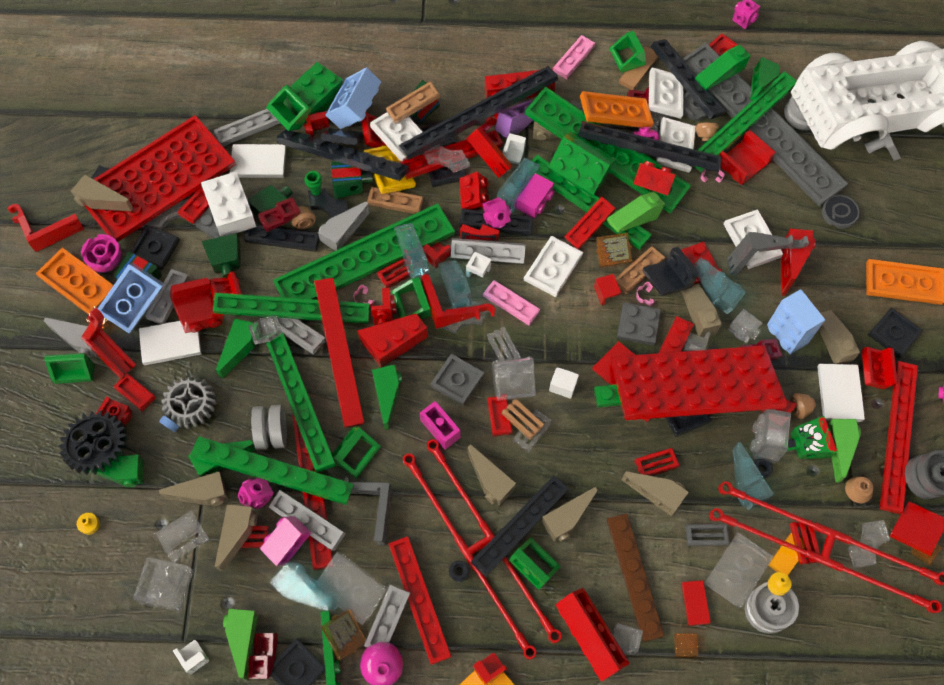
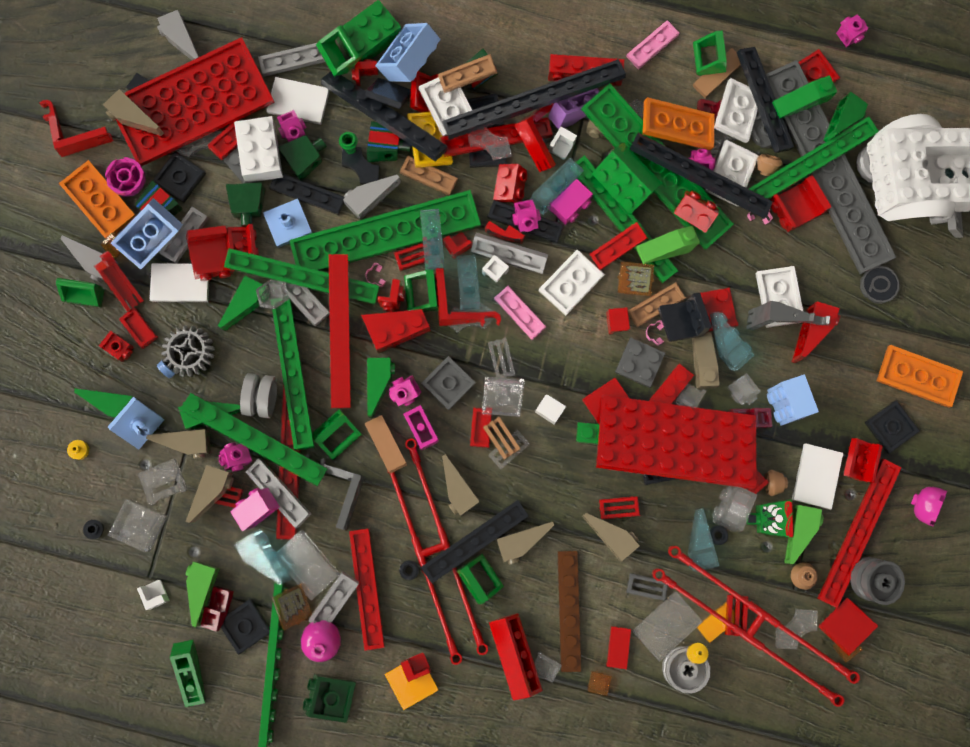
camera: 10 degrees right, 15 degrees up
black gear [59,411,128,475] -> none
dark red slope [258,198,301,232] -> none
medium nougat cone [292,206,316,229] -> none
dark tan slope [819,310,860,364] -> none
none -> black plate [83,520,104,539]
none -> light blue tile [108,397,164,450]
none -> light grey slope [157,10,199,60]
none -> light blue tile [263,199,312,248]
none -> dark pink brick [277,110,306,142]
none -> medium nougat tile [365,415,407,474]
none -> dark pink brick [389,375,421,406]

